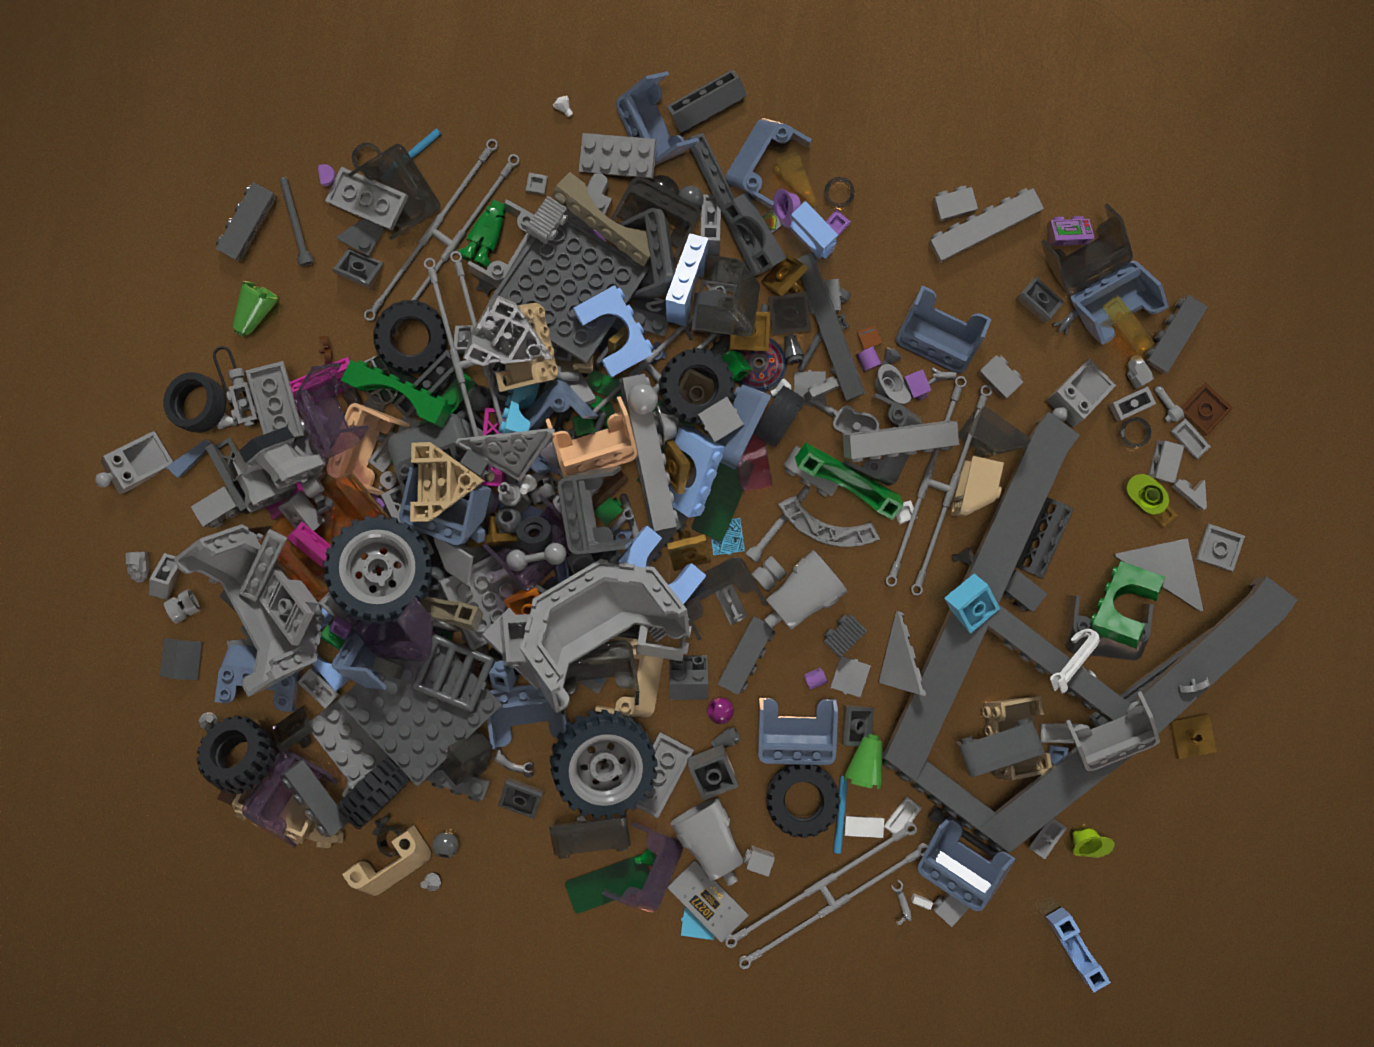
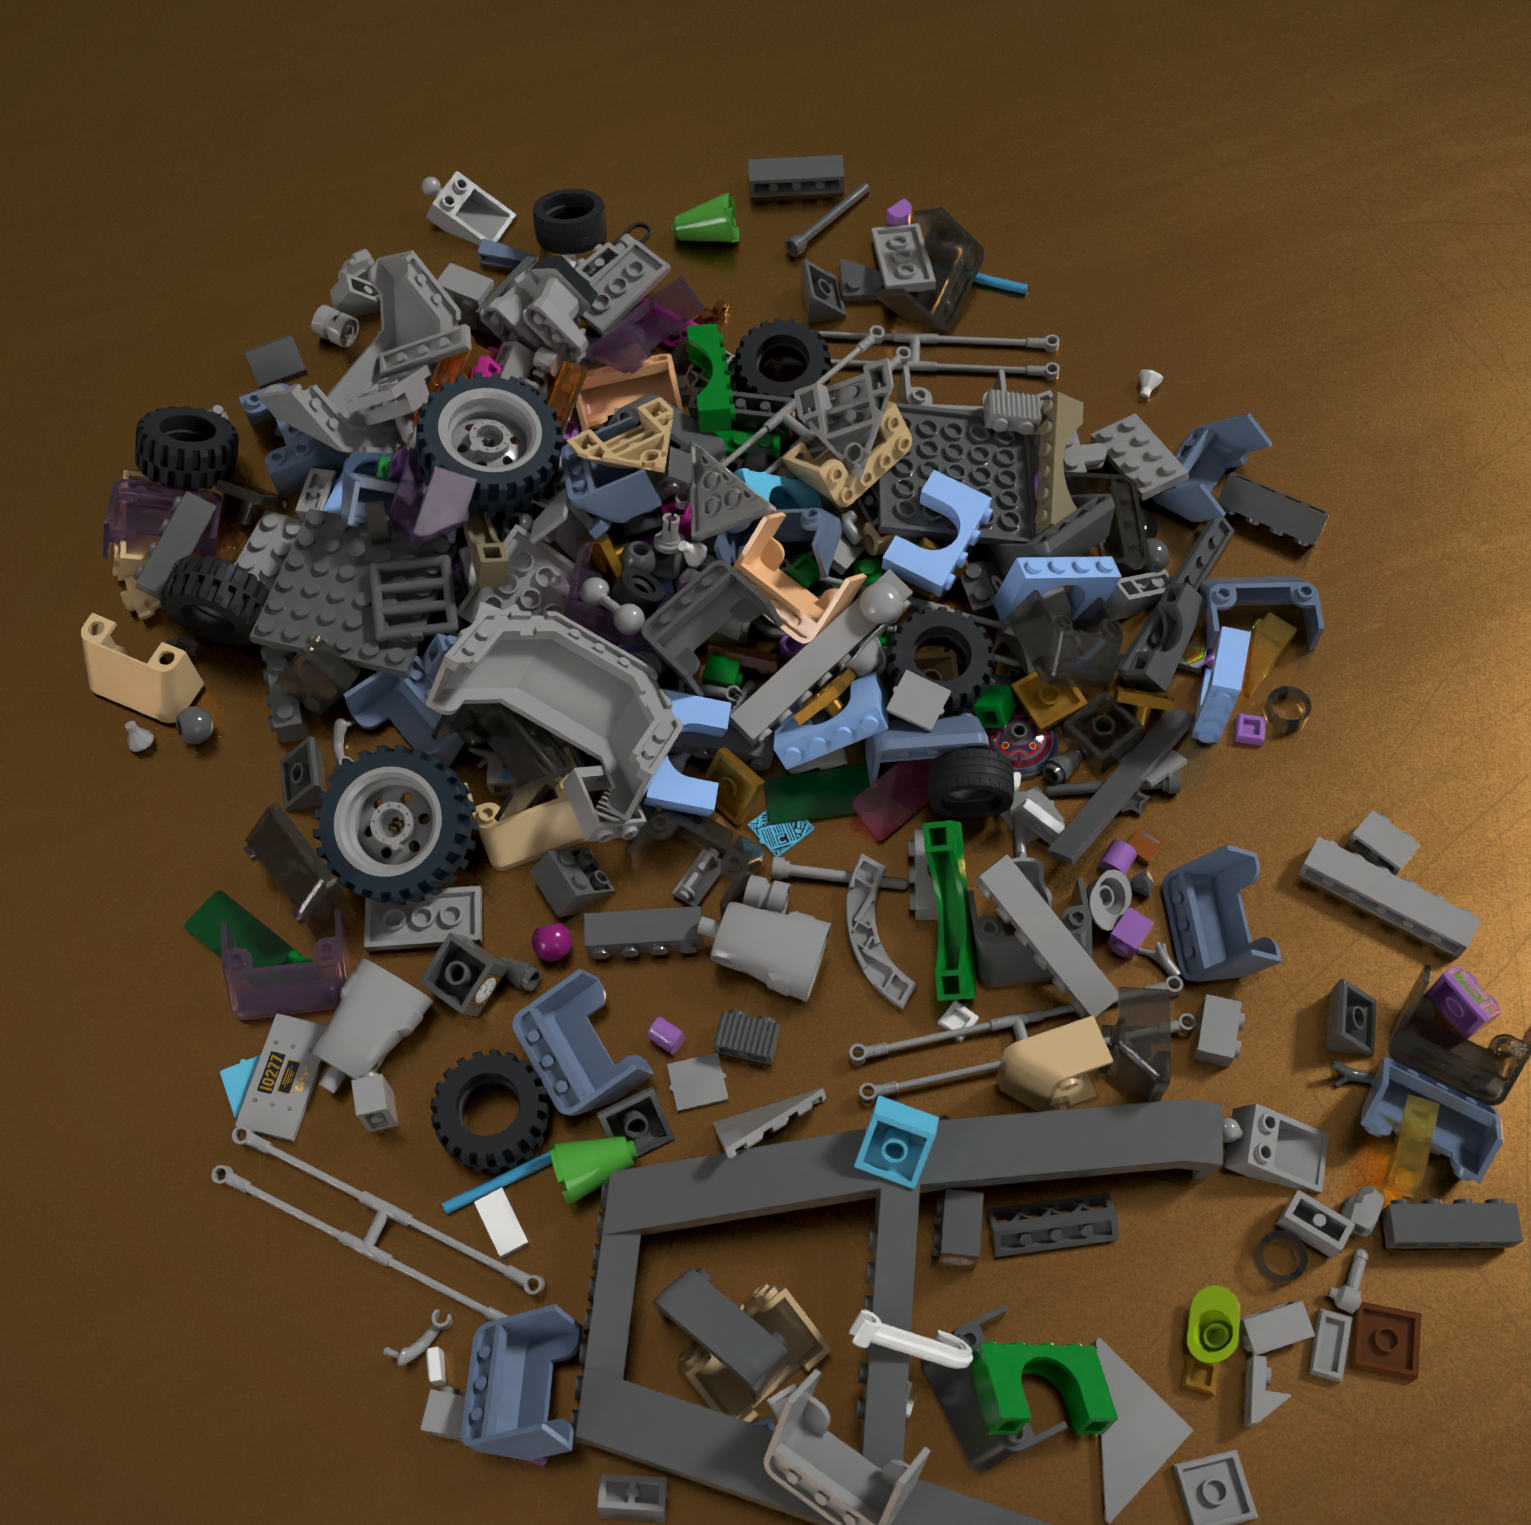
camera: 55 degrees right, 25 degrees down
green piece [458,200,505,269] -> none
white tile [884,796,922,834] -> none
dark grey piece [928,806,998,858] -> none

